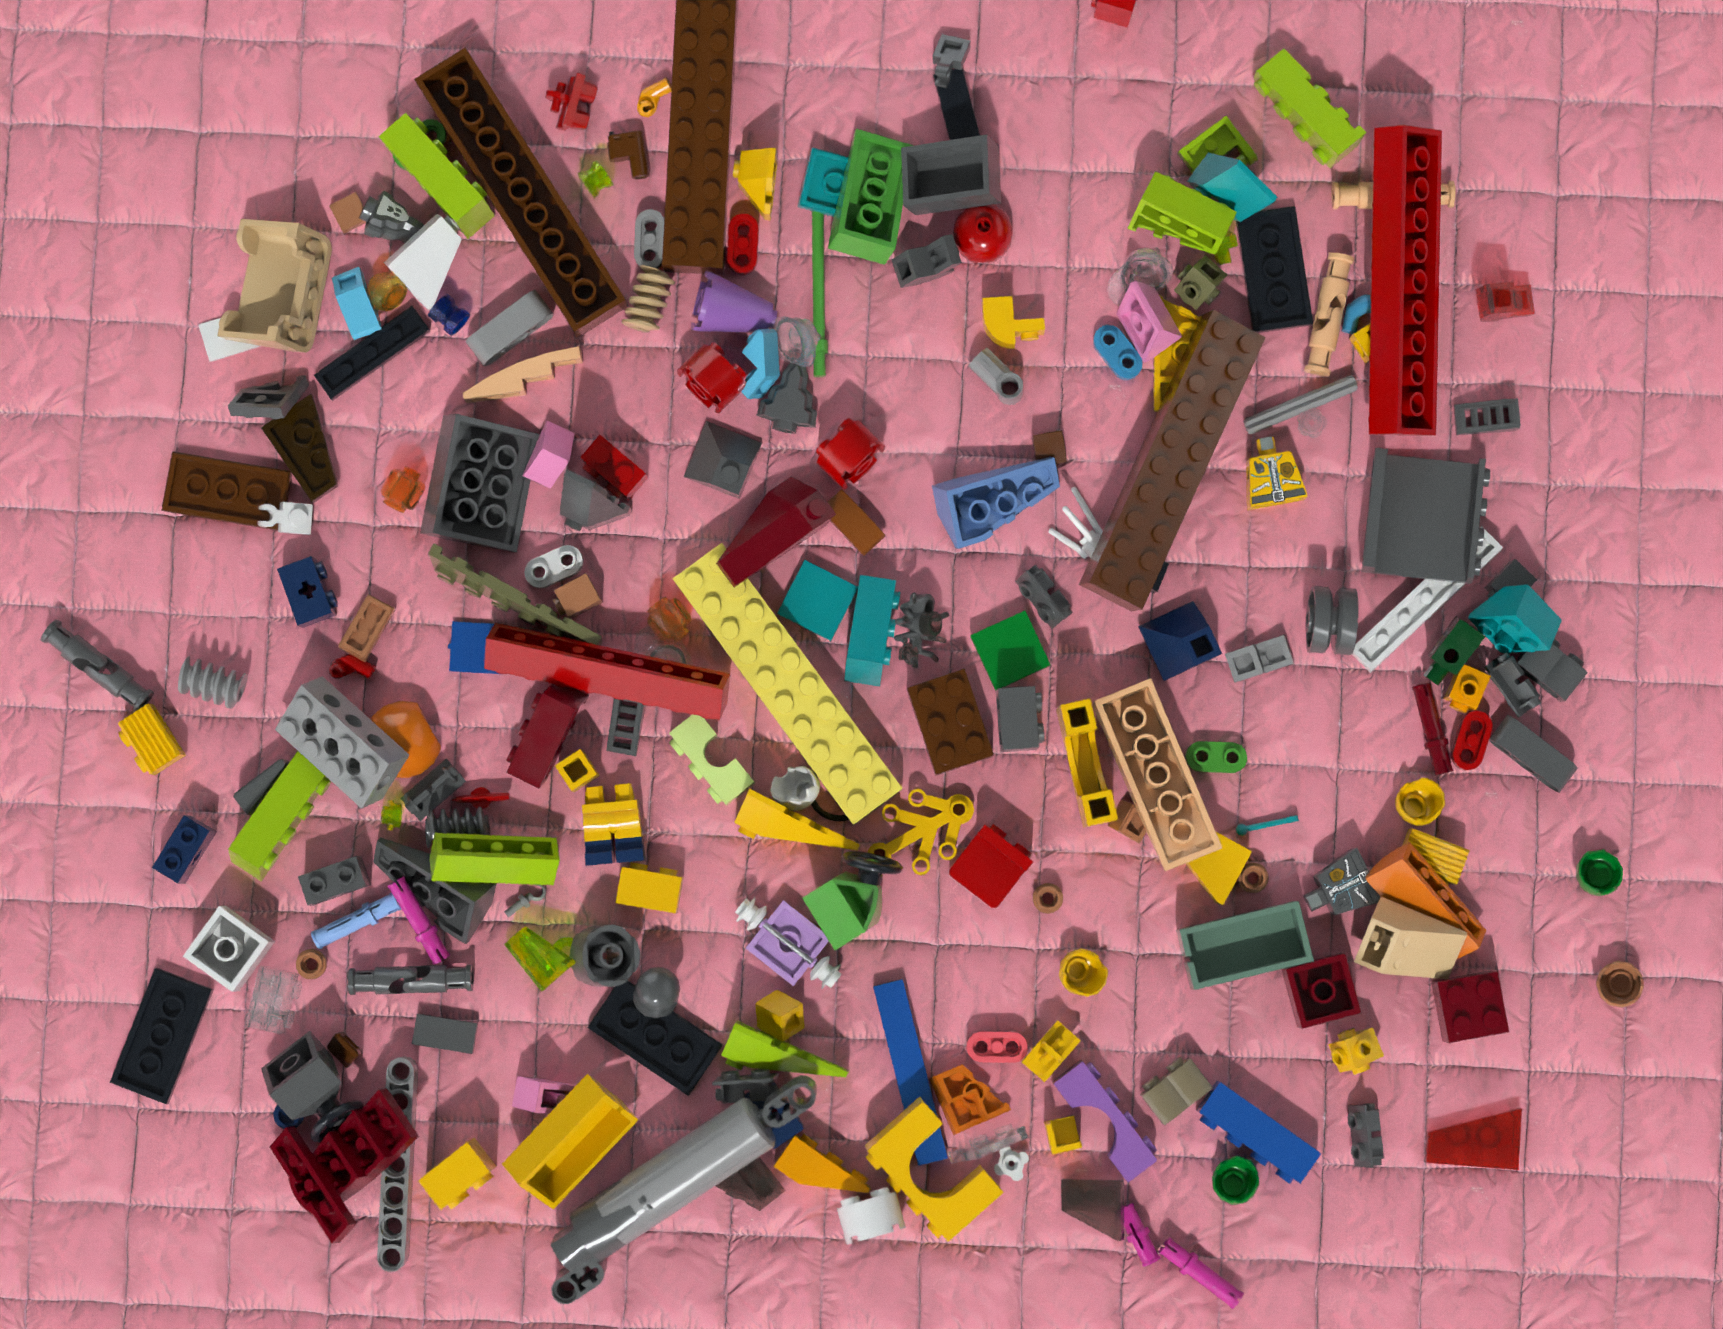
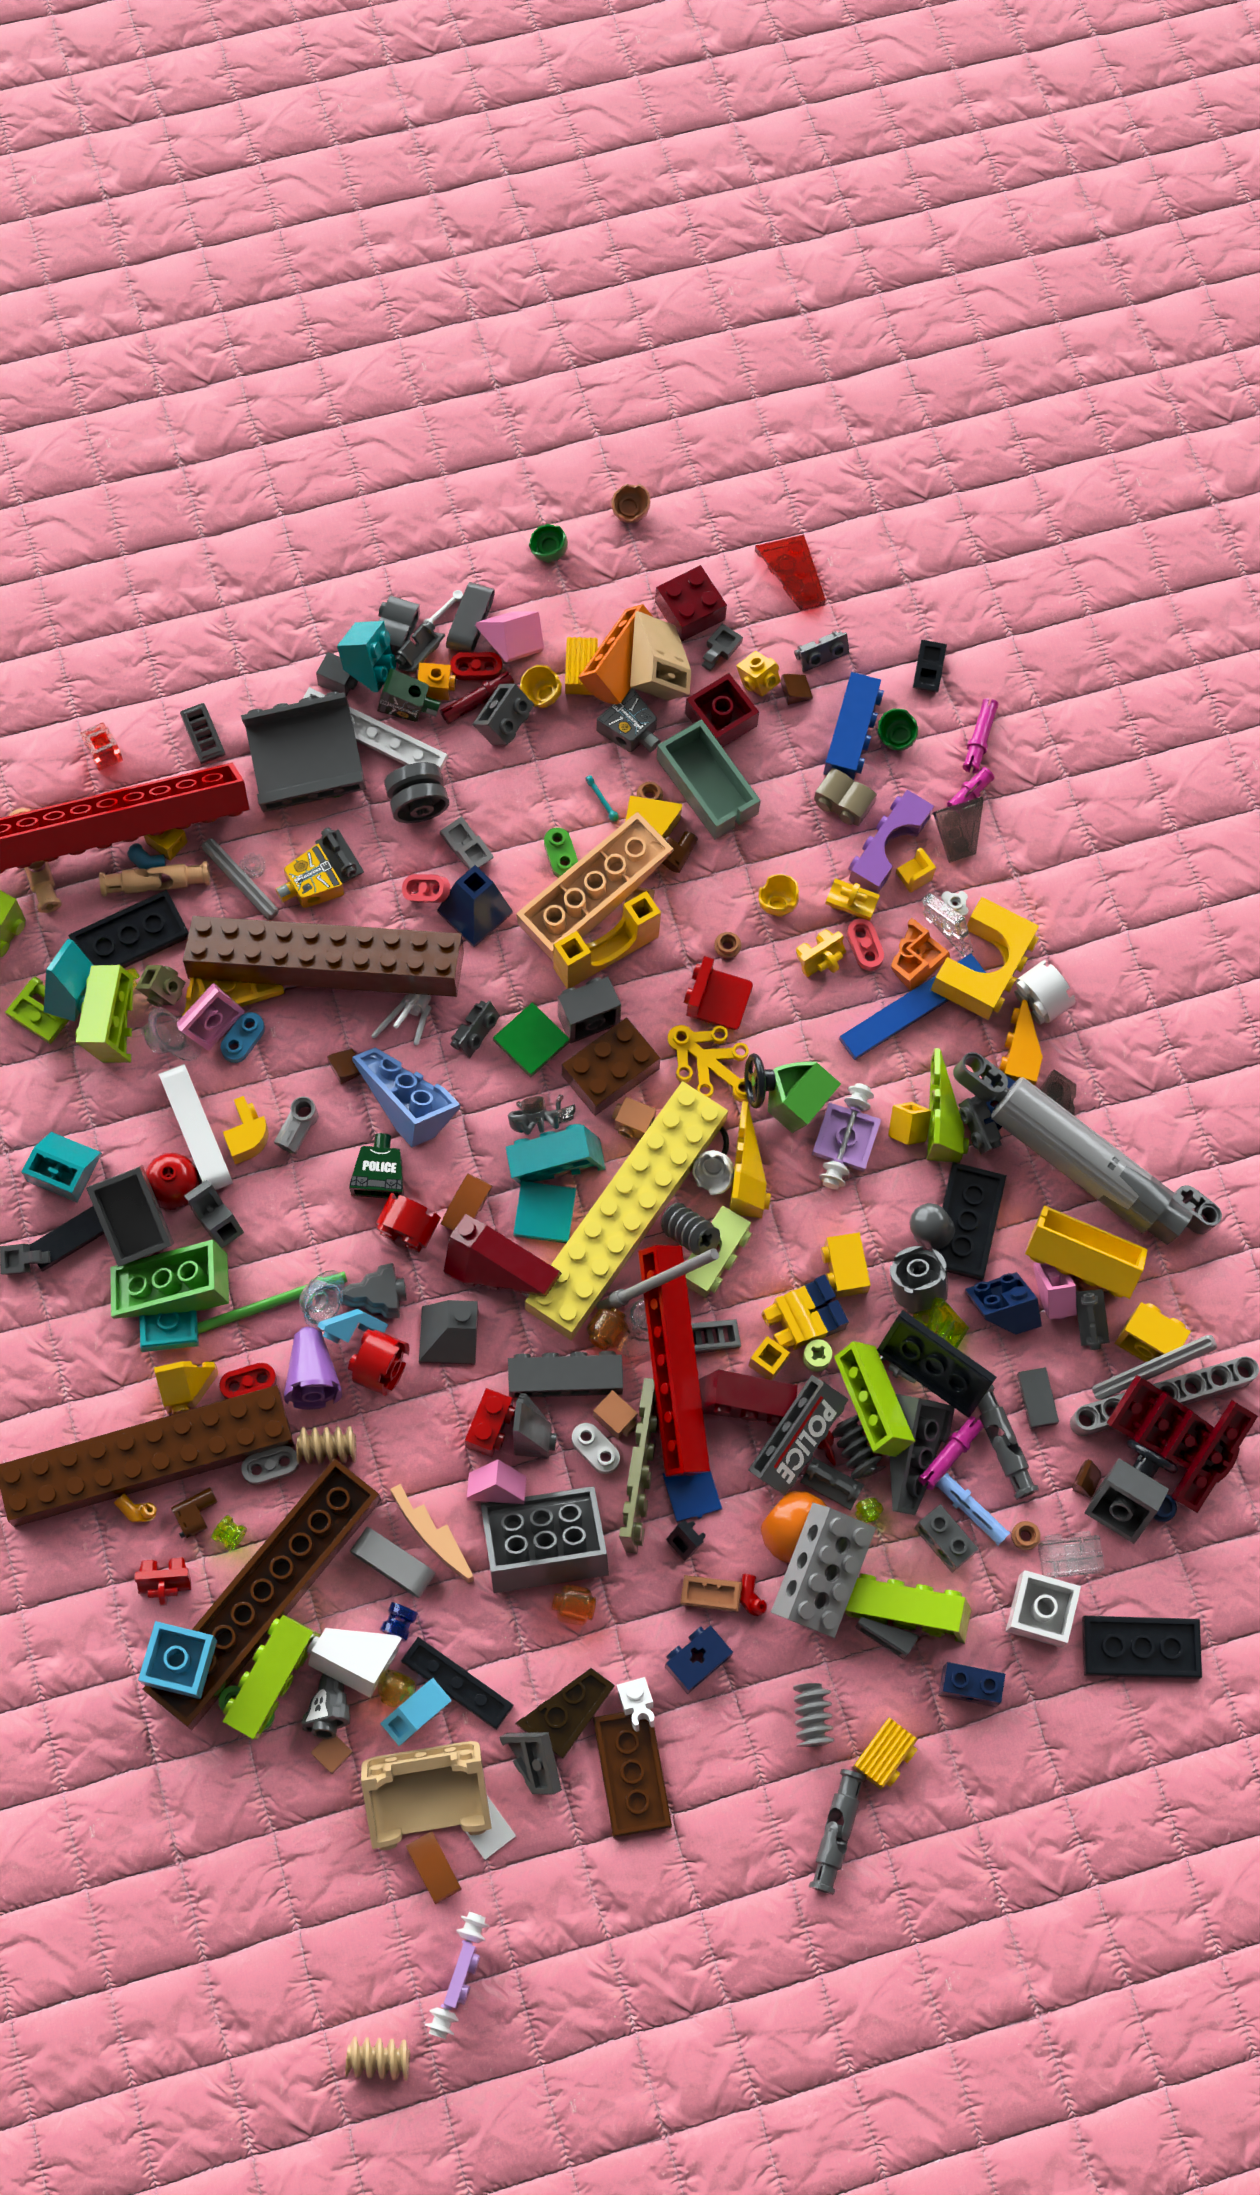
camera: 115 degrees left, 15 degrees down
none -> teal slope [21,1132,102,1203]
none -> medium azure brick [138,1621,217,1699]
none -> white beam [159,1064,233,1190]
none -> dark grey hinge [315,828,364,884]
none -> tan piece [345,2036,410,2081]
none -> dark green torso [349,1133,404,1199]
none -> coral plate [402,874,450,903]
none -> dark orange slope [406,1831,462,1904]
none -> white hinge [423,590,463,624]
none -> plate [425,1912,490,2039]
none -> dark grey brick [472,684,534,745]
none -> bright pink slope [475,611,544,663]
none -> dark grey brick [508,1351,623,1398]
none -> light grey bar [597,1248,719,1312]
none -> nougat brick [612,1097,656,1140]
none -> dark grey piece [661,1203,720,1255]
none -> reddish brown piece [662,831,698,873]
none -> black tile [666,1520,706,1561]
none -> dark grey plate [702,623,743,671]
none -> dark grey brick [748,1375,849,1495]
none -> reddish brown slope [780,674,813,705]
none -> yellow hips [796,929,846,978]
none -> yellowish green wheel [803,1339,833,1372]
none -> black tile [877,1310,997,1418]
none -> black slope [912,640,947,693]
none -> dark blue slope [965,1272,1042,1335]
none -> dark grey hinge [1076,1289,1110,1350]
none -> light grey axle [1092,1335,1217,1400]

